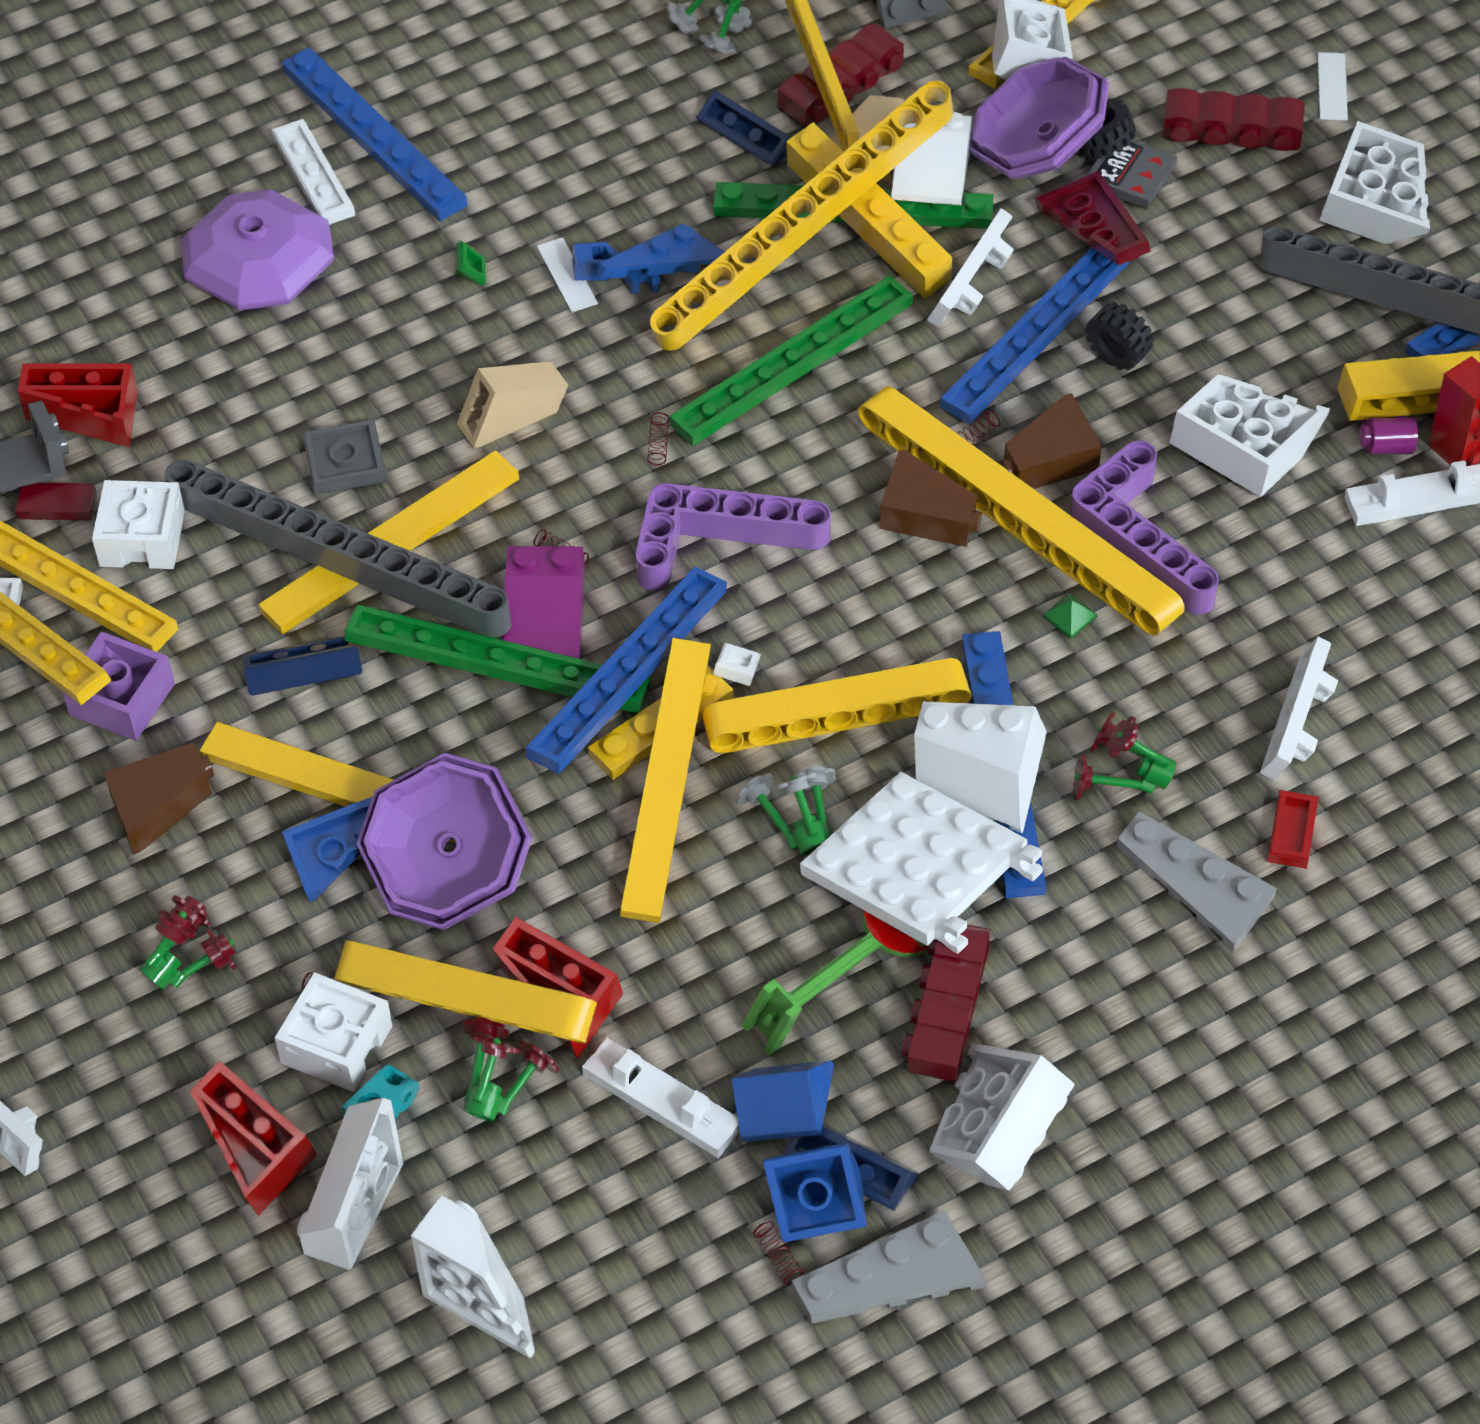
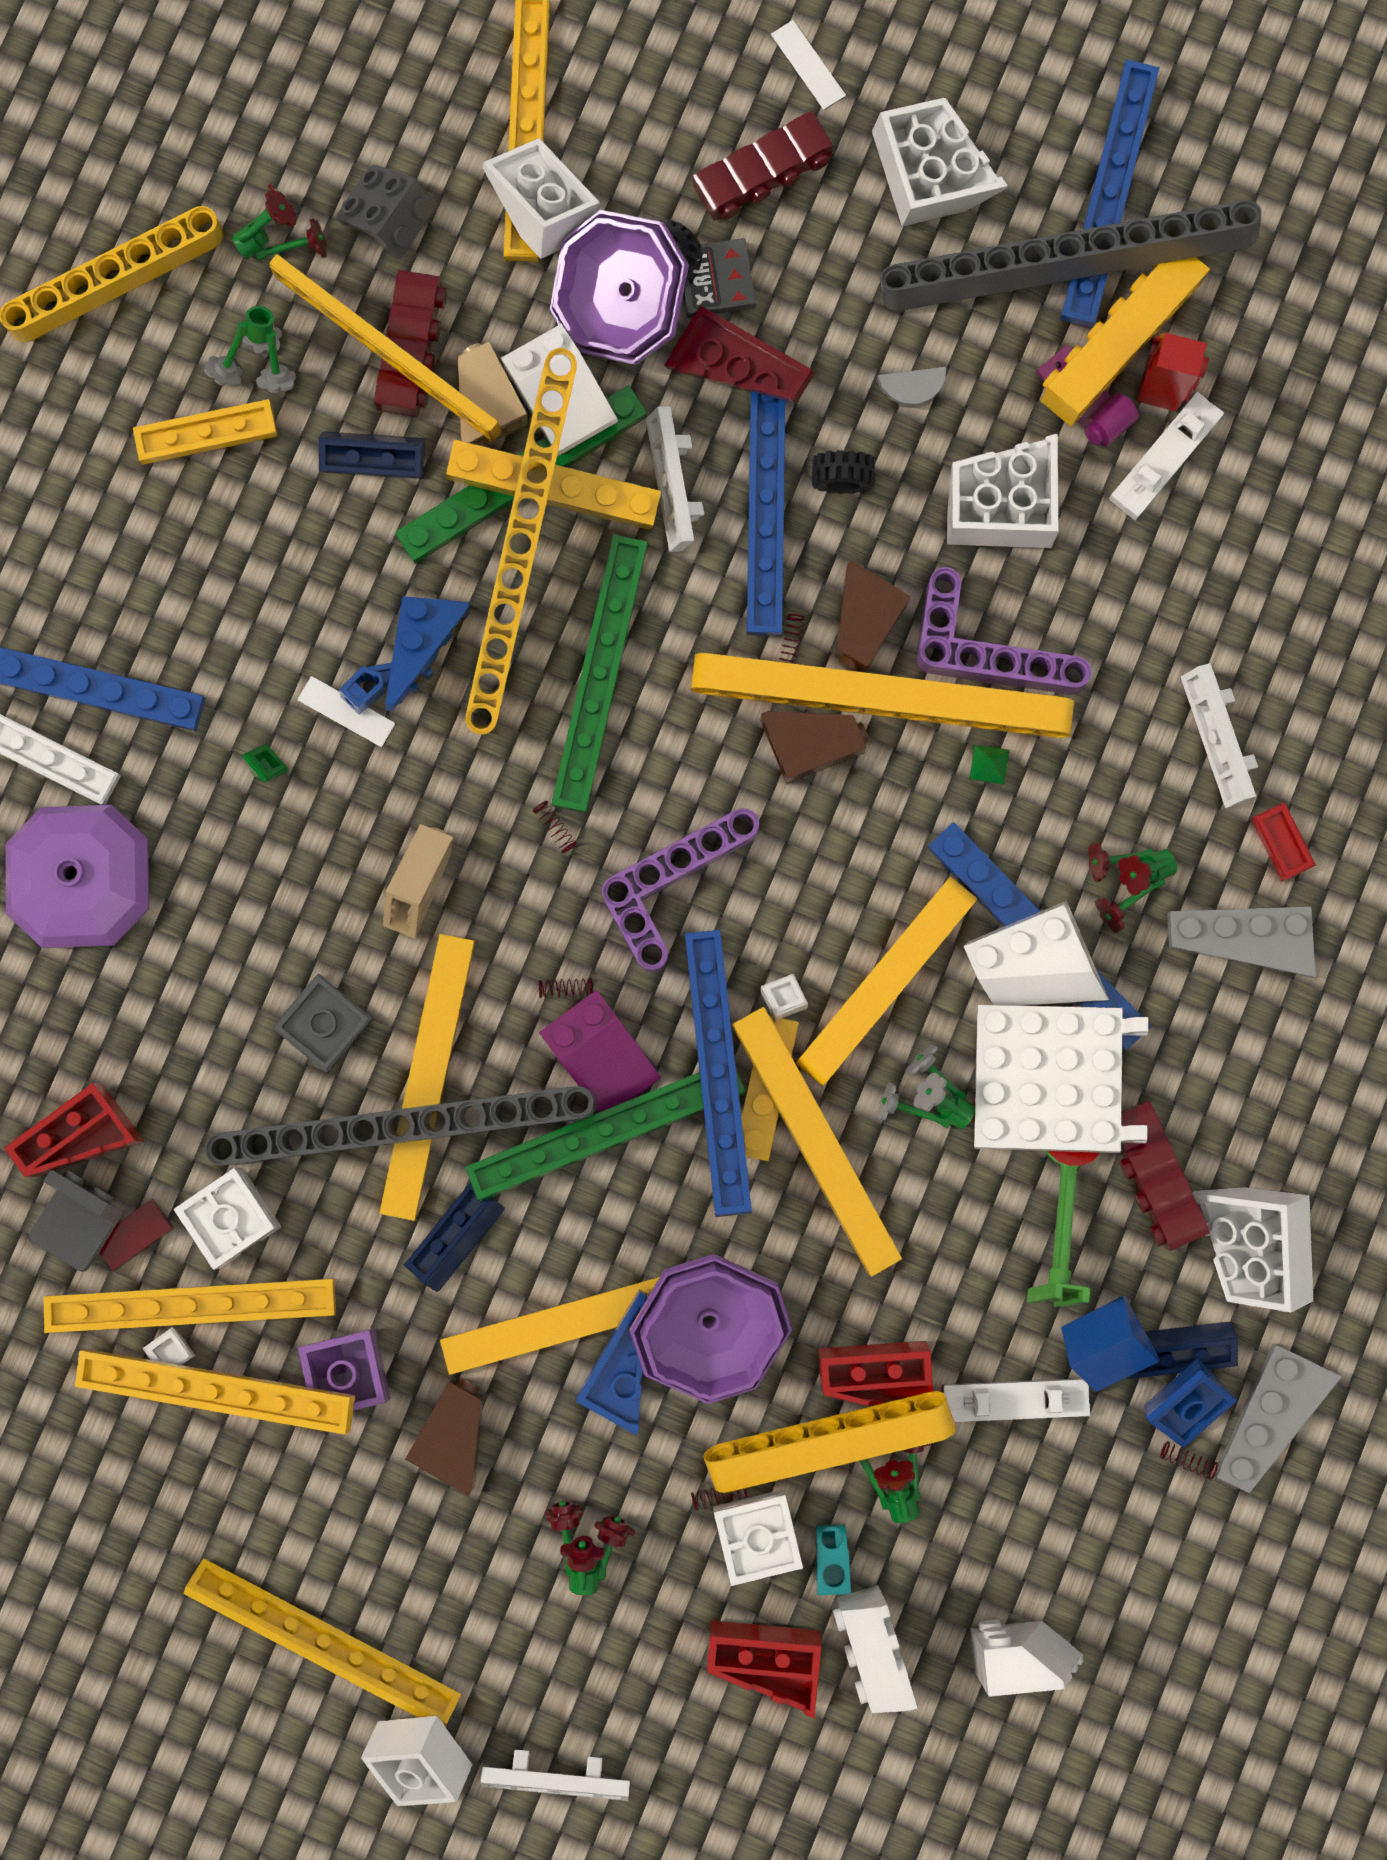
camera: 40 degrees left, 30 degrees up
none -> yellow plate [133,399,278,465]
none -> light grey tile [877,367,946,408]

